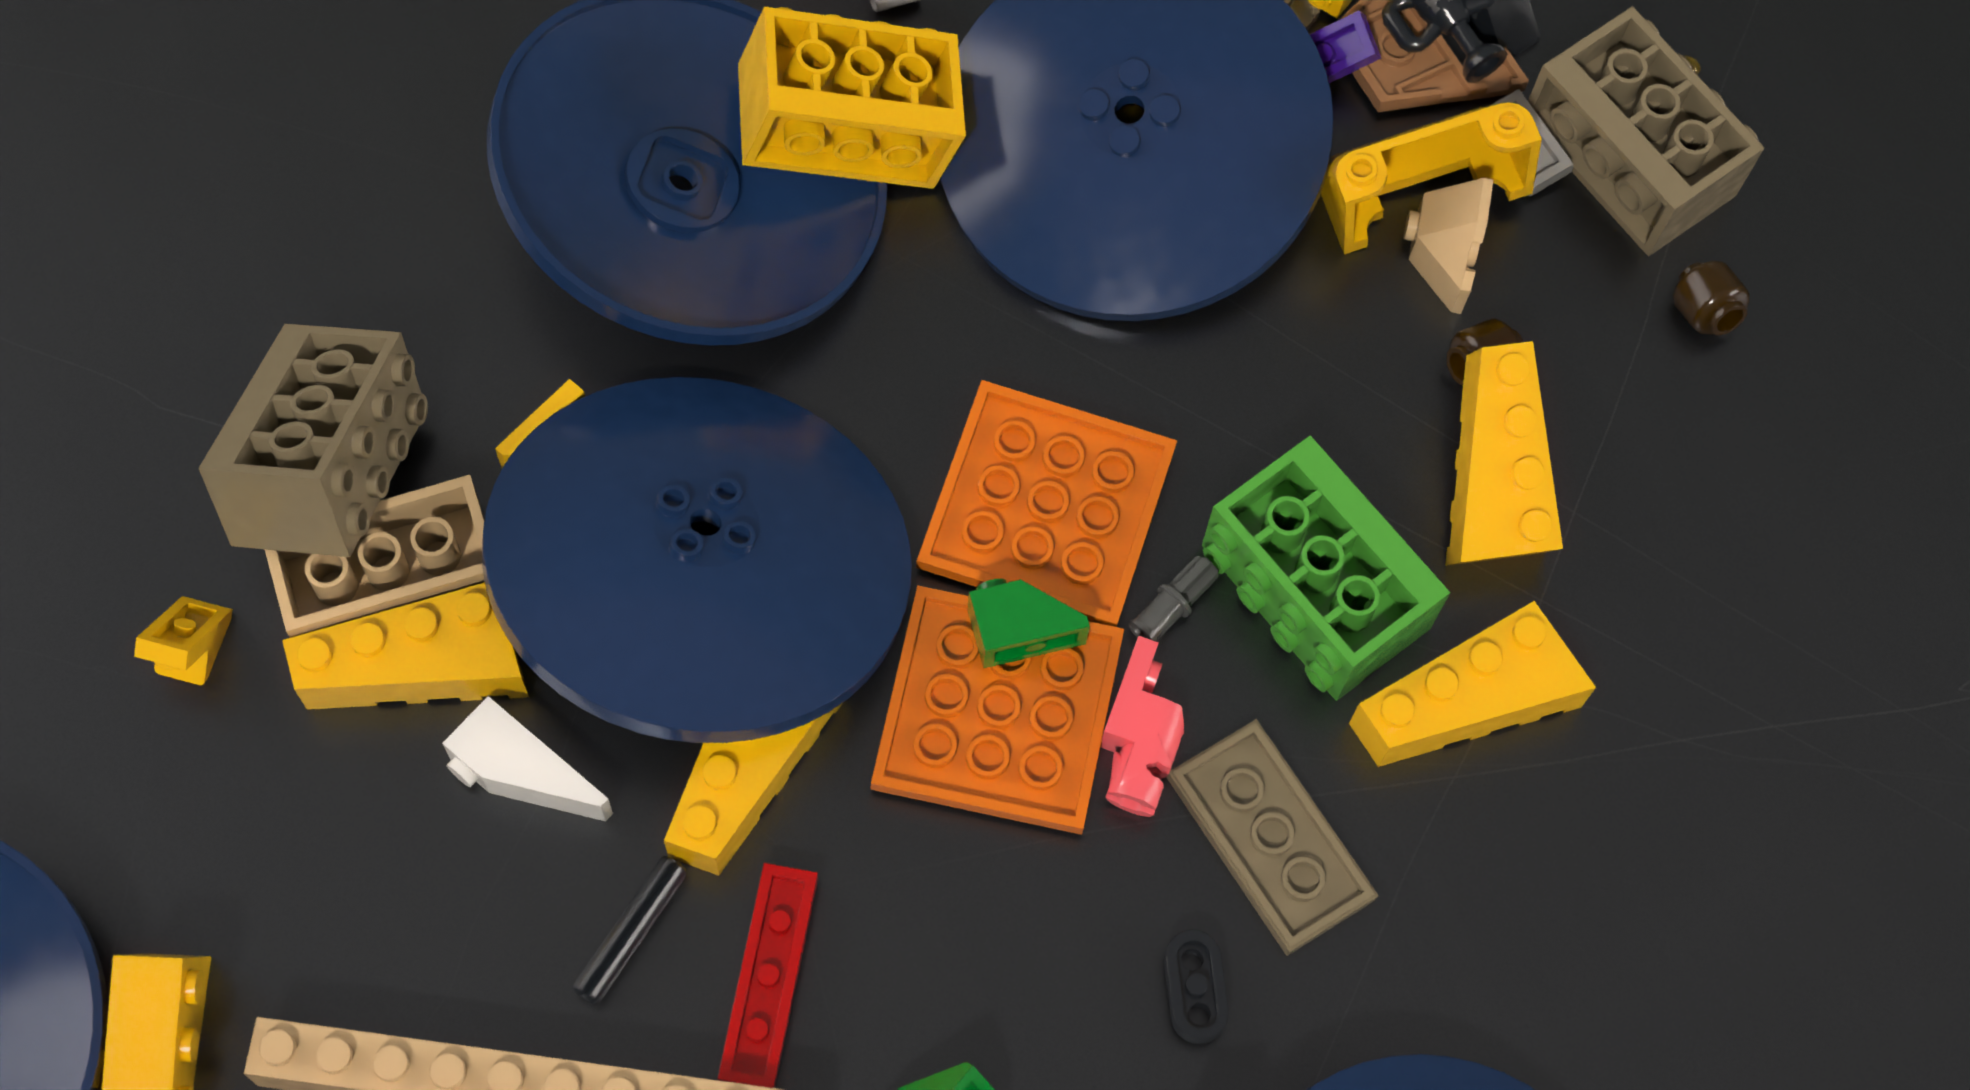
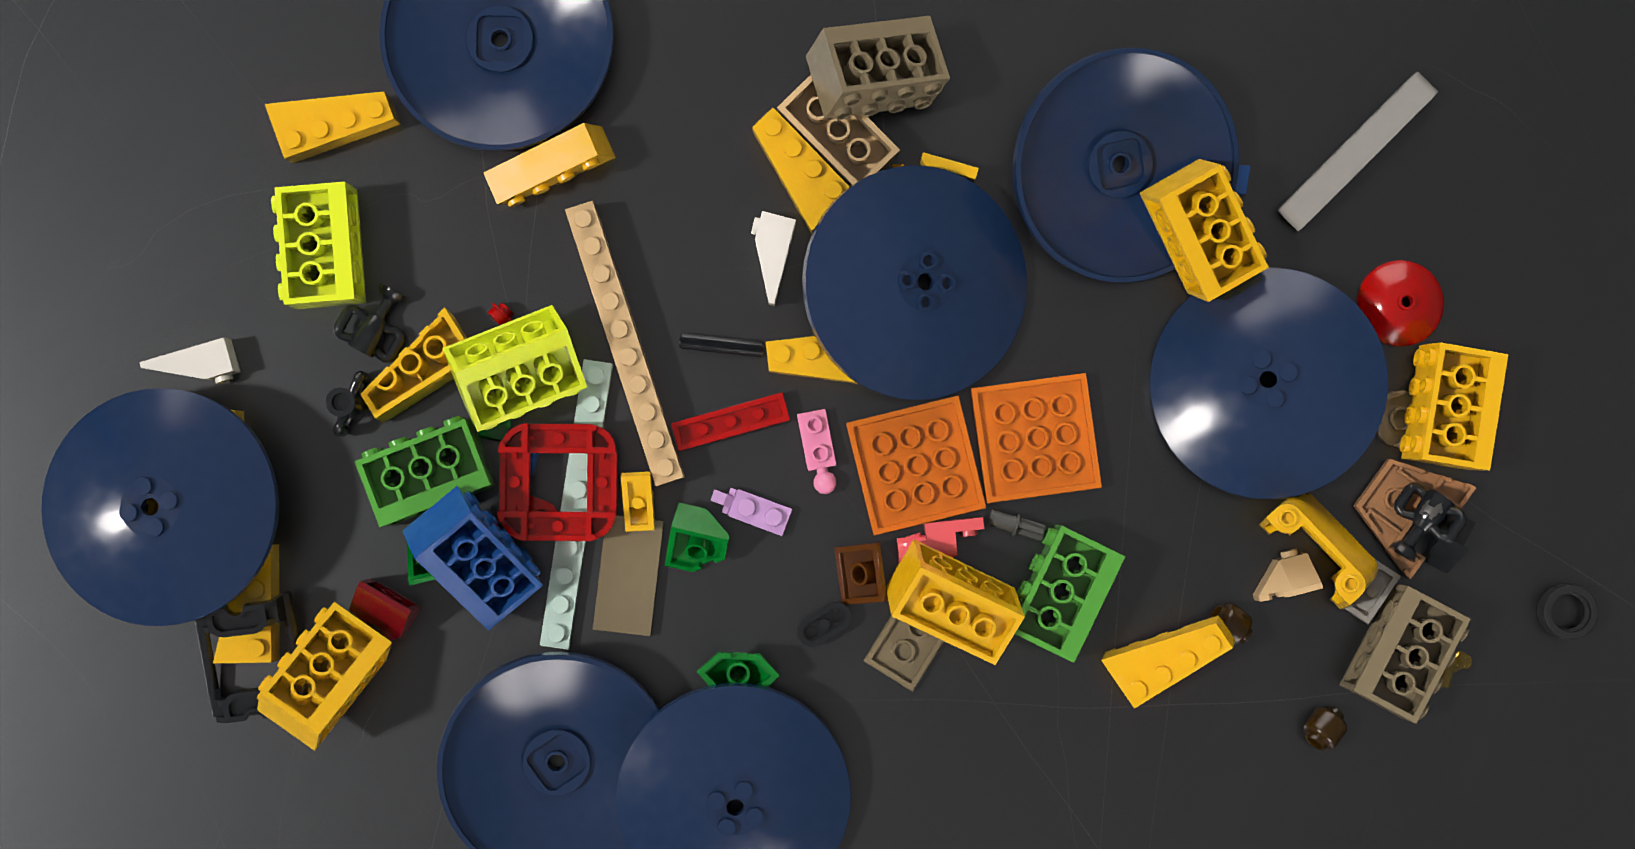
camera: 65 degrees right, 20 degrees up
yellow slope [134,596,233,685] -> none
green slope [967,579,1090,669] -> none
dark purple plate [1310,10,1381,83] -> none
yellow wedge [1349,601,1596,767] -> none
none -> lavender hinge [710,488,792,536]
none -> bright pink plate [797,409,837,494]
none -> reddish brown slope [834,542,888,605]
none -> yellow brick [886,539,1025,665]

